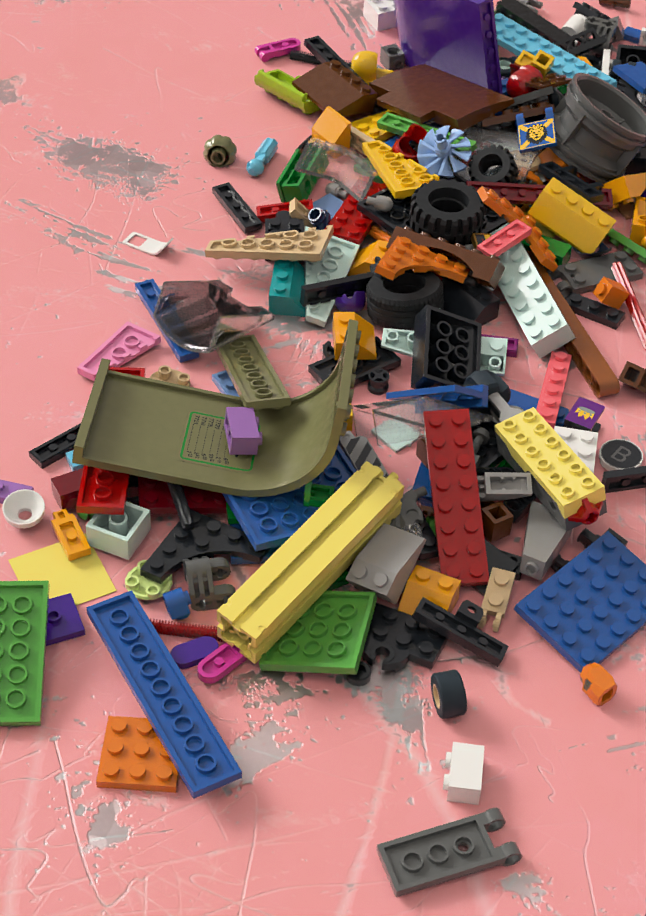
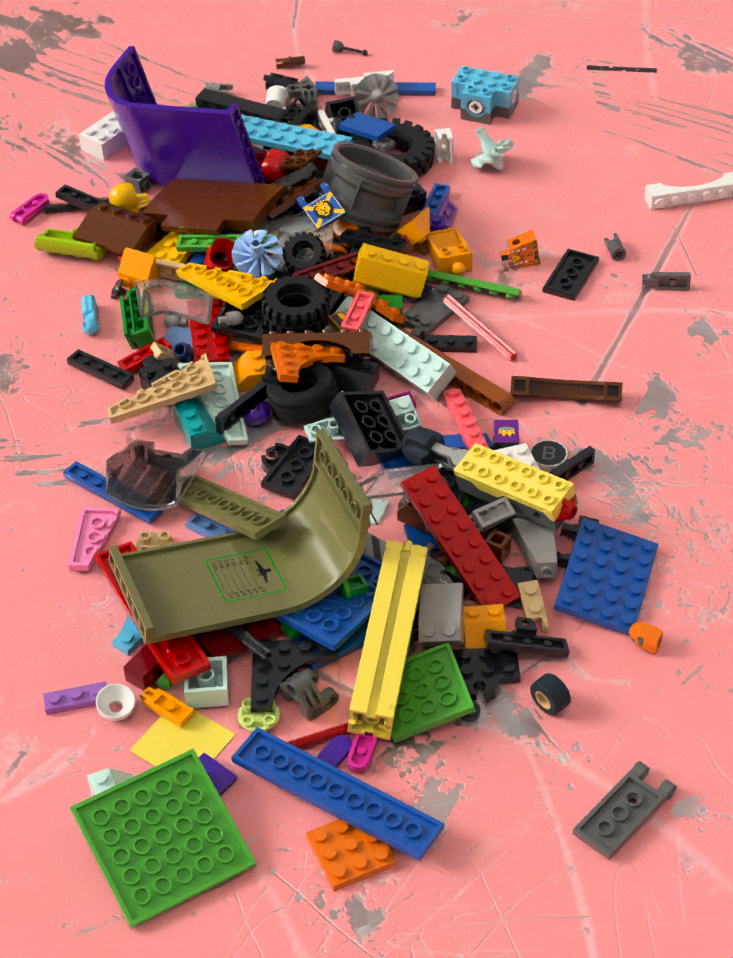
camera: 25 degrees left, 0 degrees up
black tile [29,423,81,469] -> none
white piece [122,232,173,255] -> none
blue plate [162,587,192,620] -> none
olive plant [203,135,237,167] -> none
medium lavender brick [224,407,262,455] -> none
light orange slope [332,312,377,360] -> none
blue fence [386,384,488,415] -> none
white brick [443,742,485,805] -> none
yellow brick [514,50,555,77] -> none
orange brick [593,276,630,310] -> none

